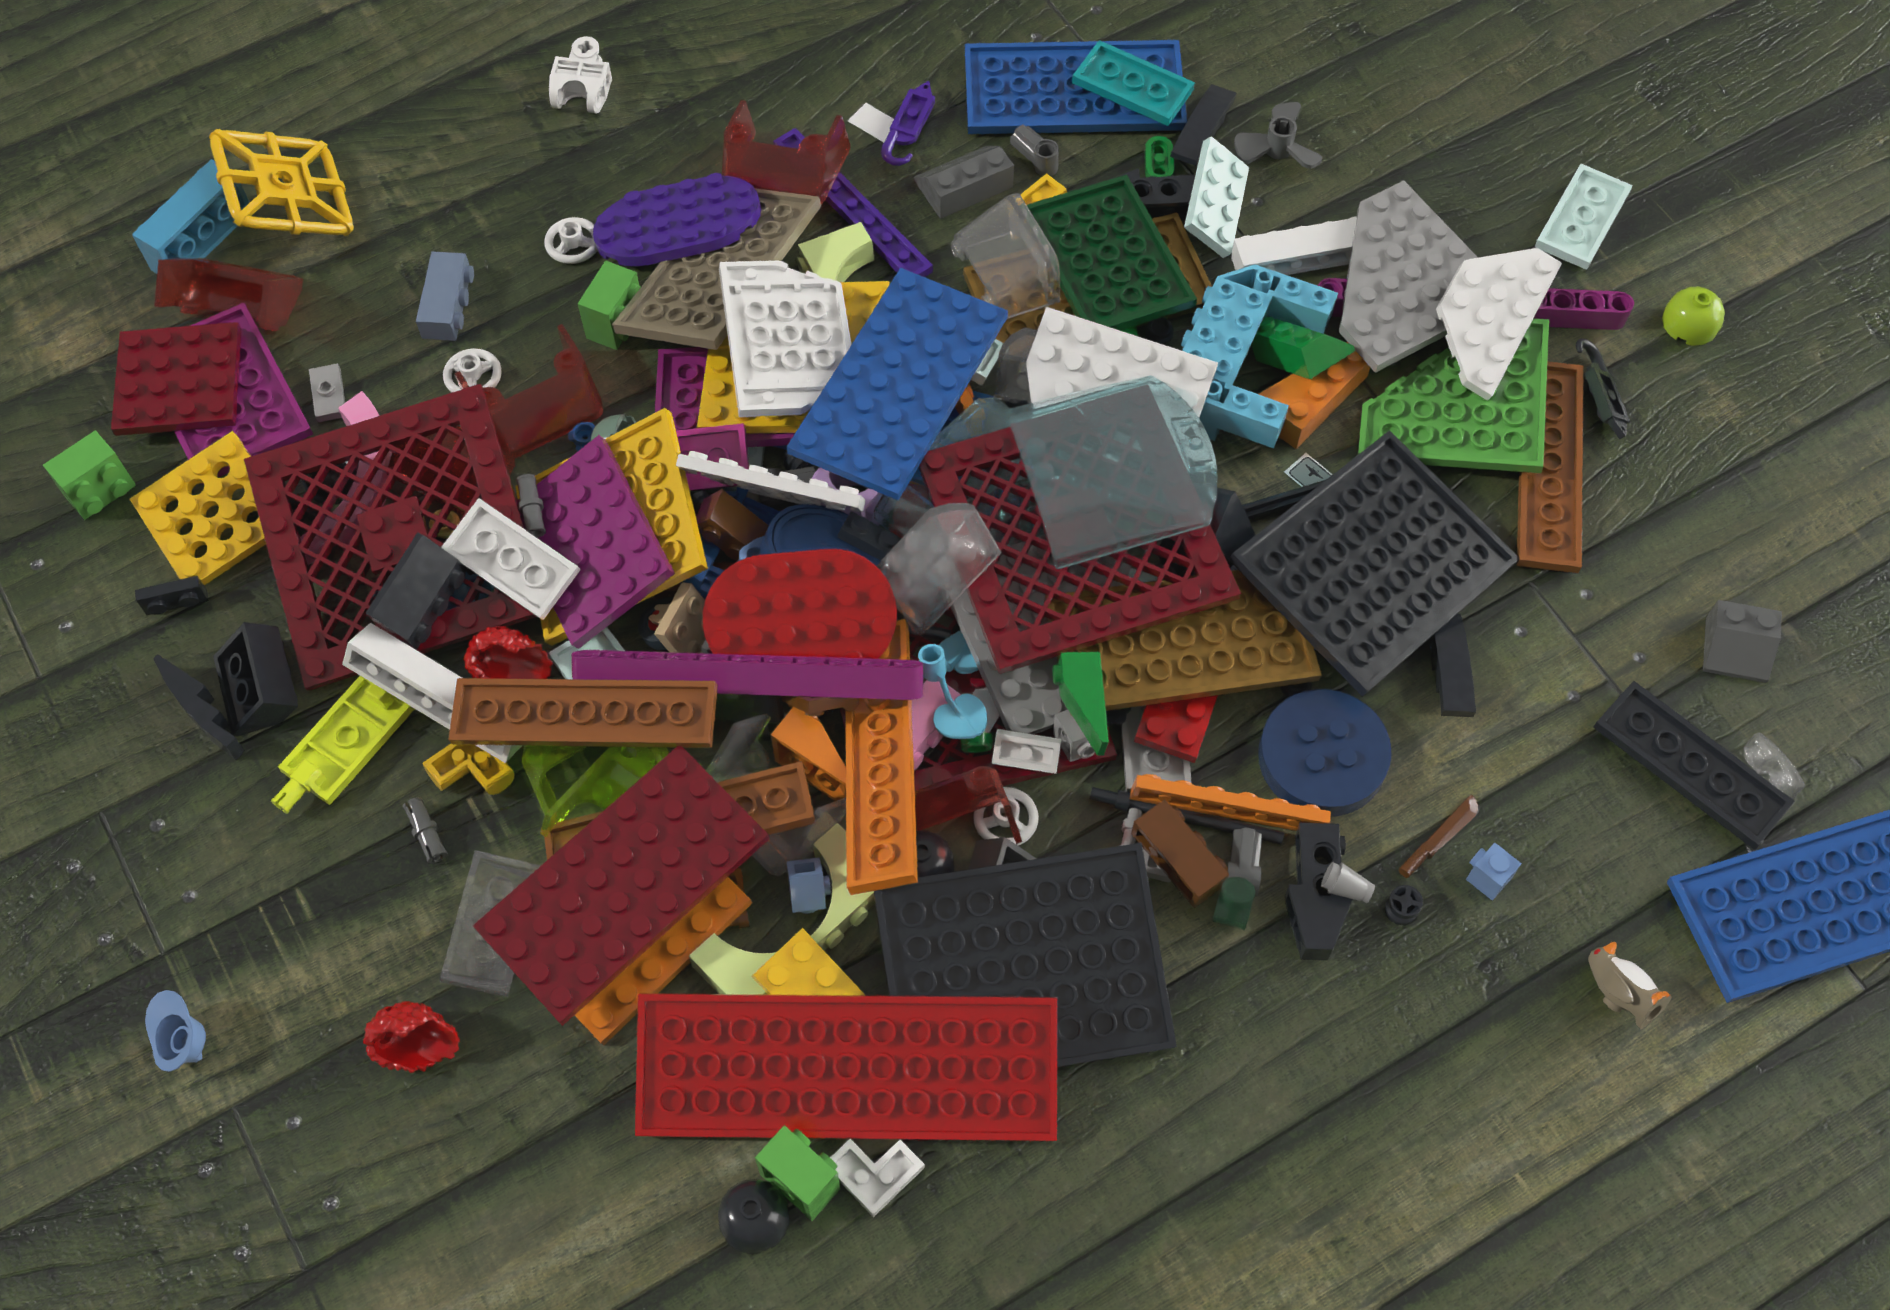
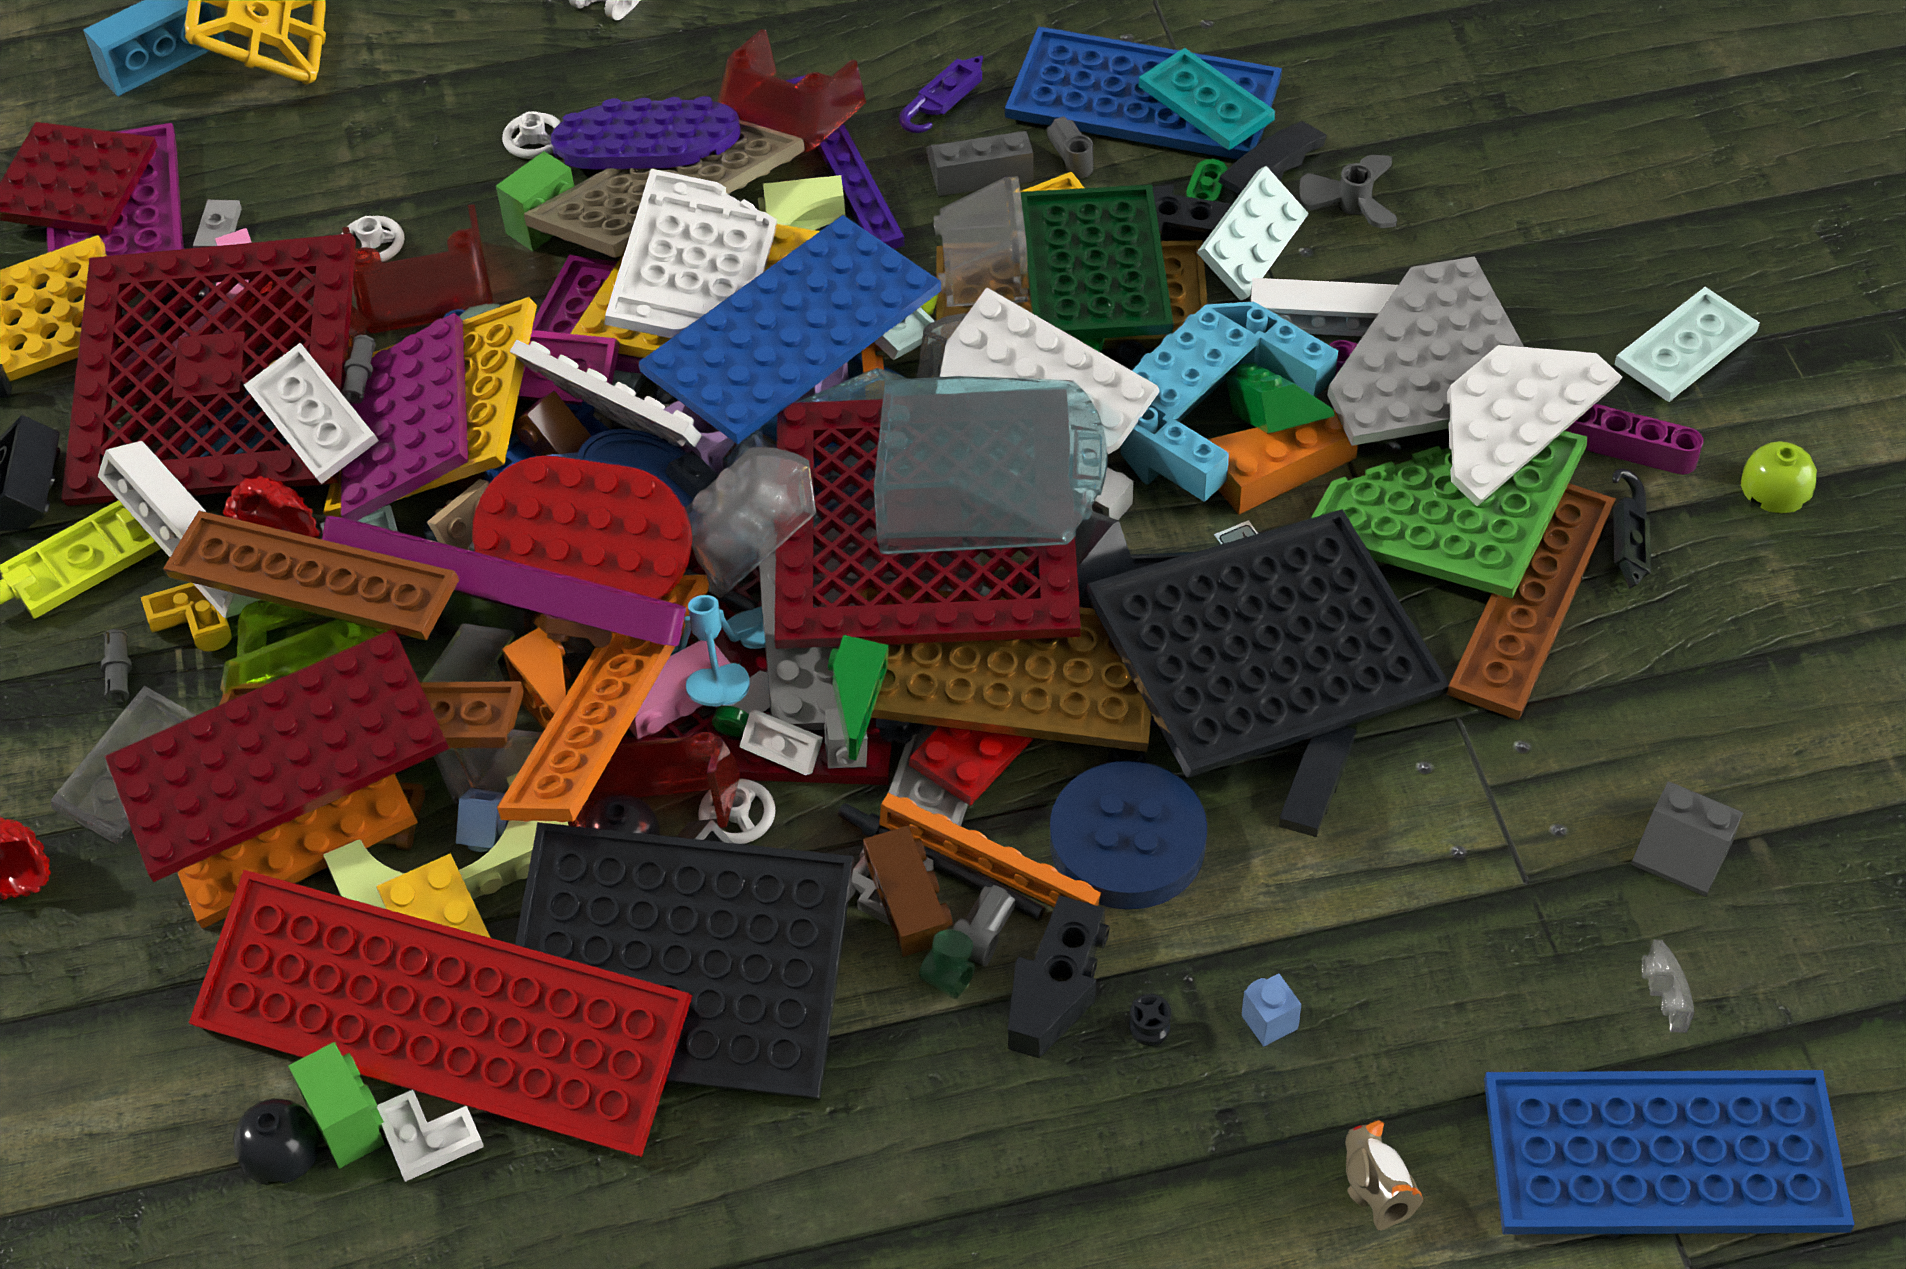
camera: 20 degrees right, 10 degrees down
clear red windscreen [154,258,303,331] -> none
black slope [366,532,467,650] -> none
sand blue brick [416,252,474,341] -> none
white sticker [848,103,894,143] -> none
light grey cone [1321,862,1375,903] -> none
reddish brown piece [1399,794,1478,878] -> none
black plate [1593,681,1795,850] -> none

